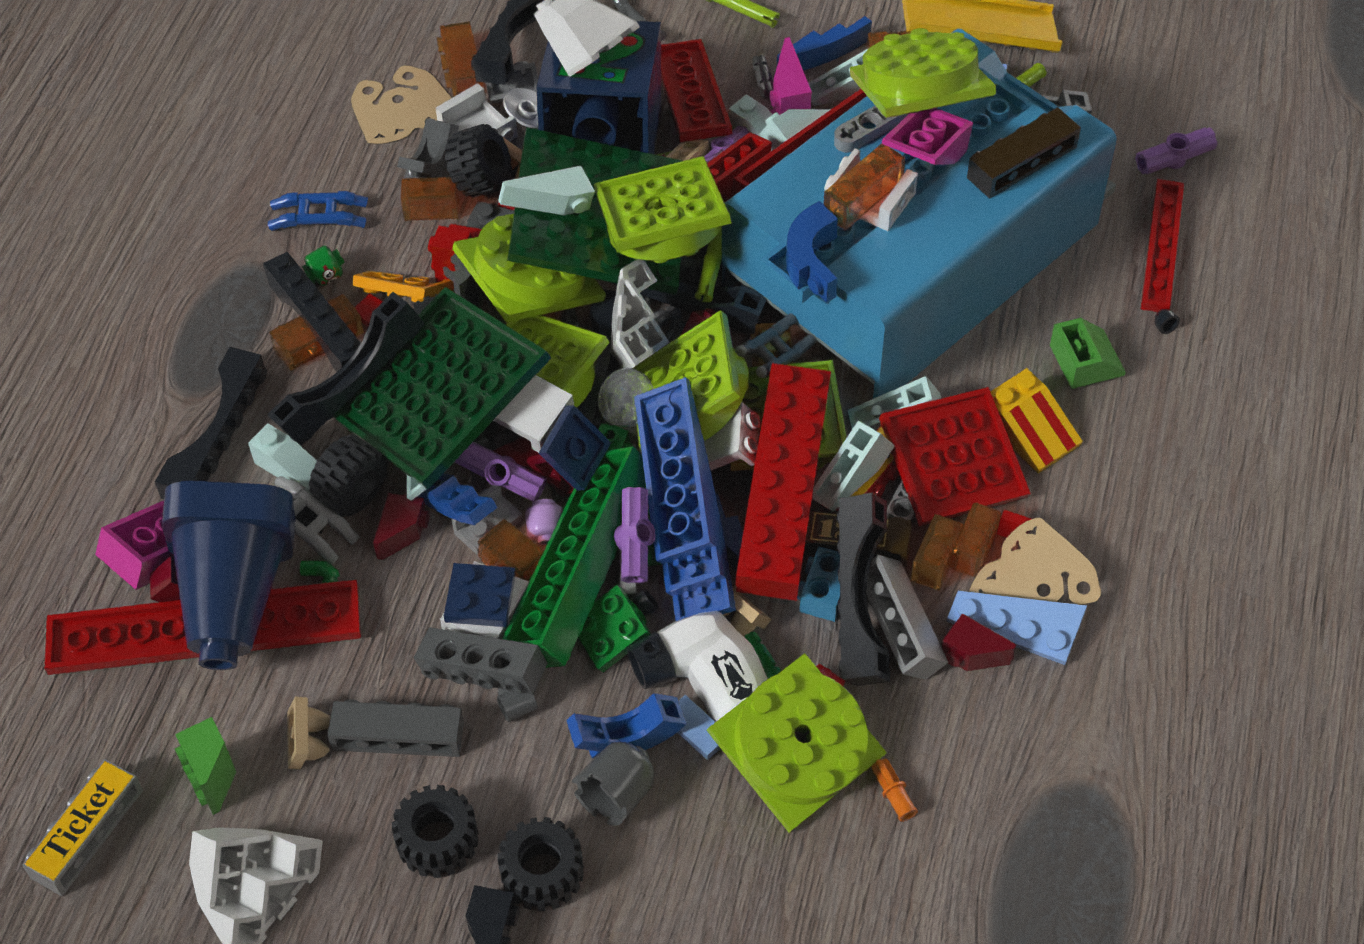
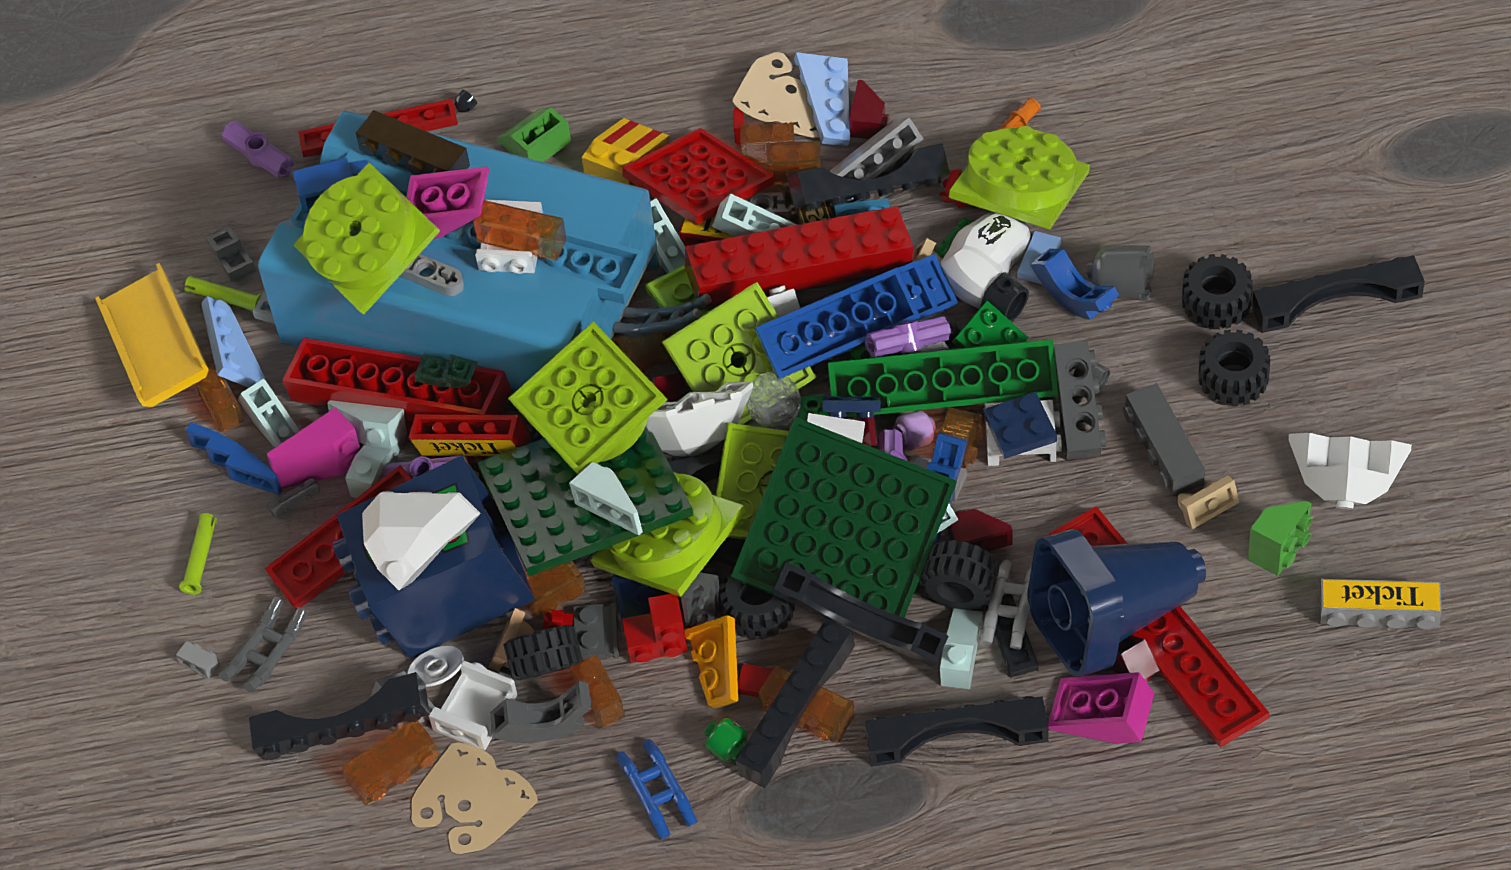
camera: 110 degrees left, 0 degrees up
blue arch [786,201,838,303] -> none
none -> blue hinge [293,158,371,213]

